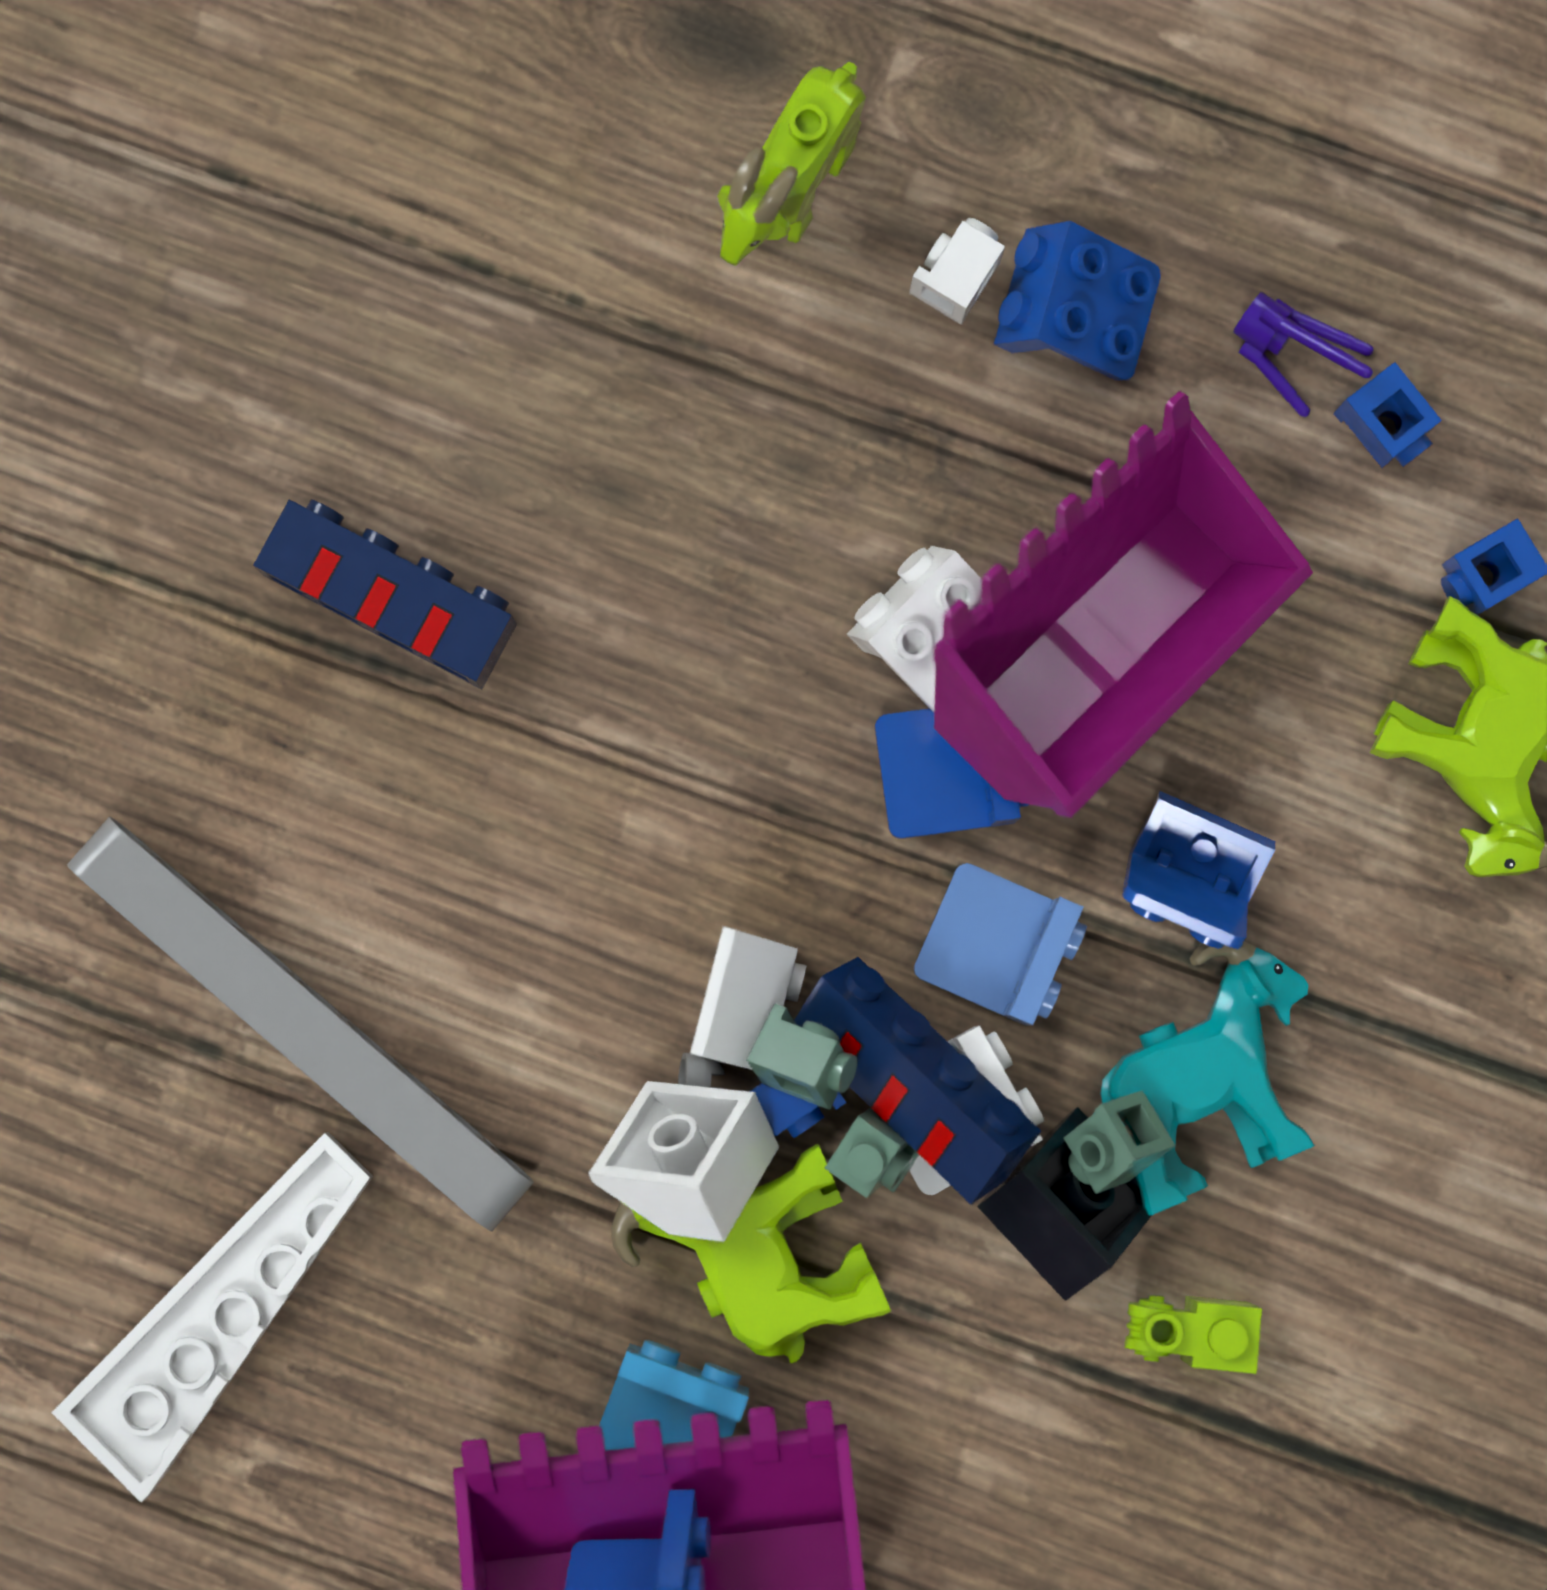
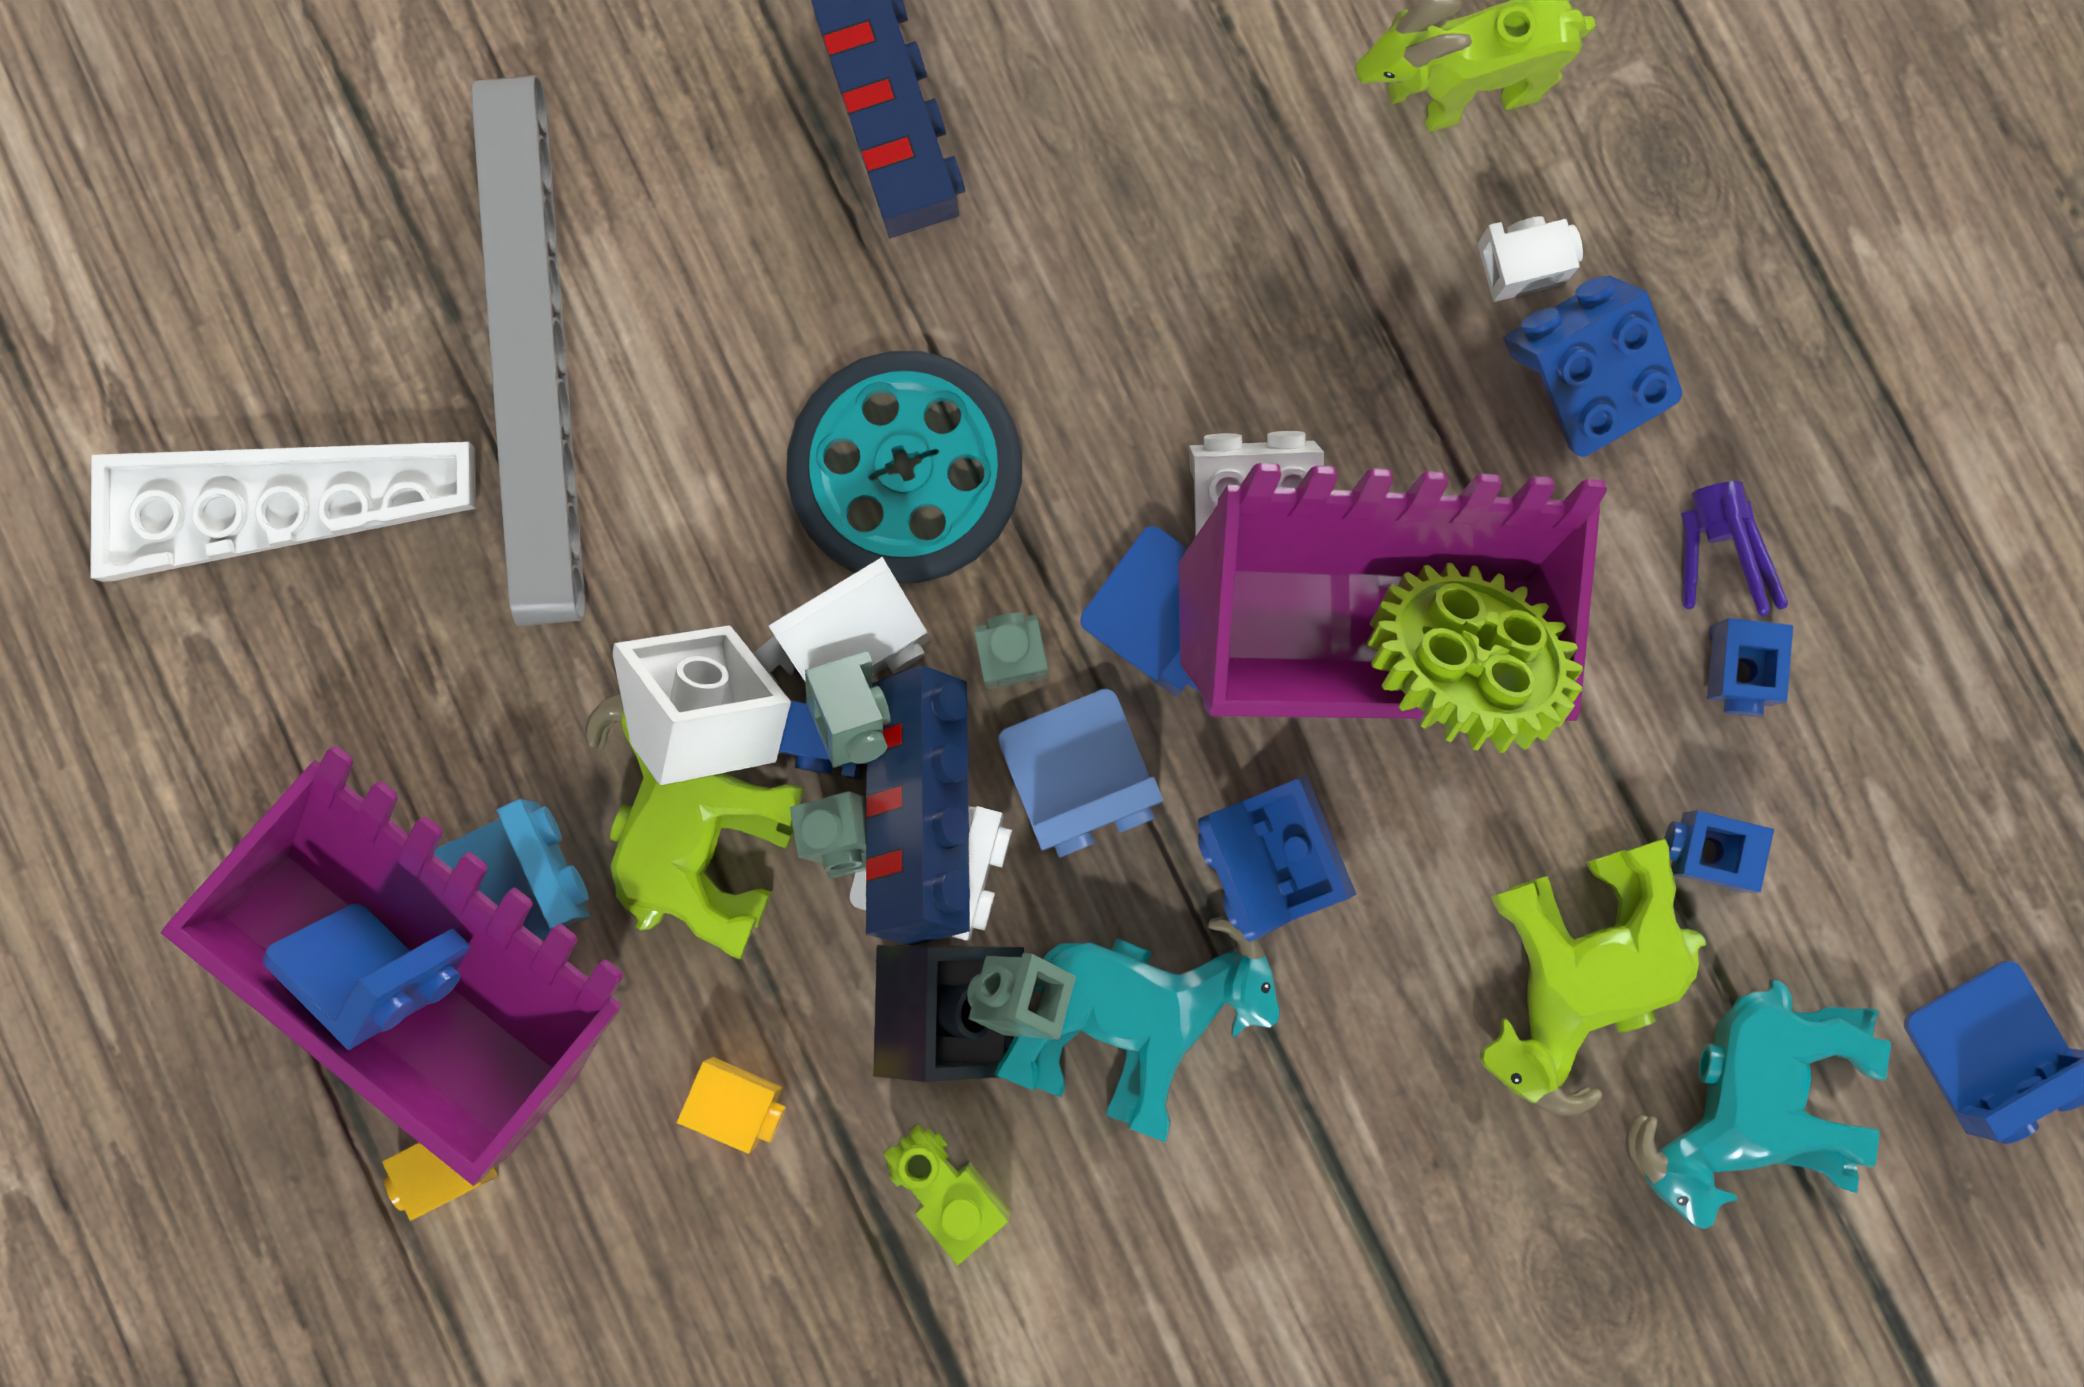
camera: 55 degrees right, 0 degrees up
none -> yellow brick [677,1057,786,1154]
none -> wedge [786,351,1022,583]
none -> sand green brick [974,612,1049,690]
none -> lime gear [1367,563,1583,753]

